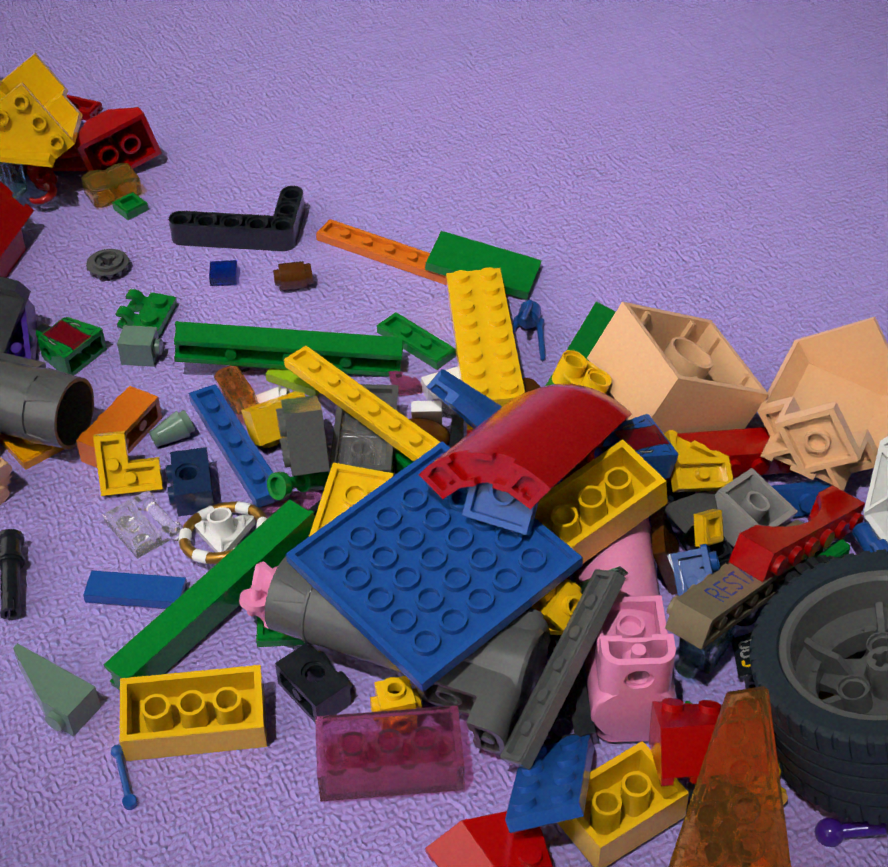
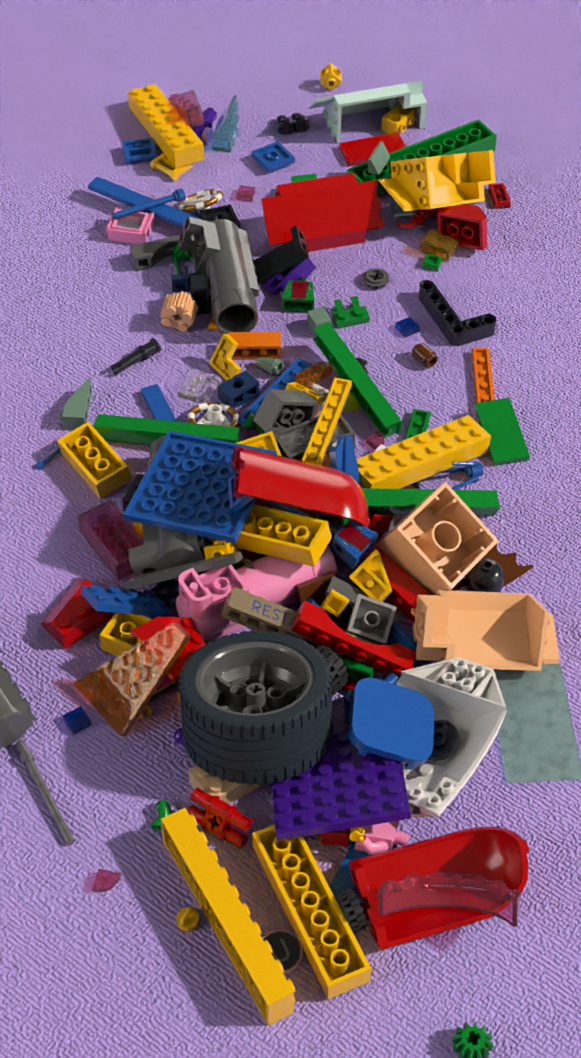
camera: 60 degrees right, 5 degrees up
yellow beam [552,350,612,394] -> none

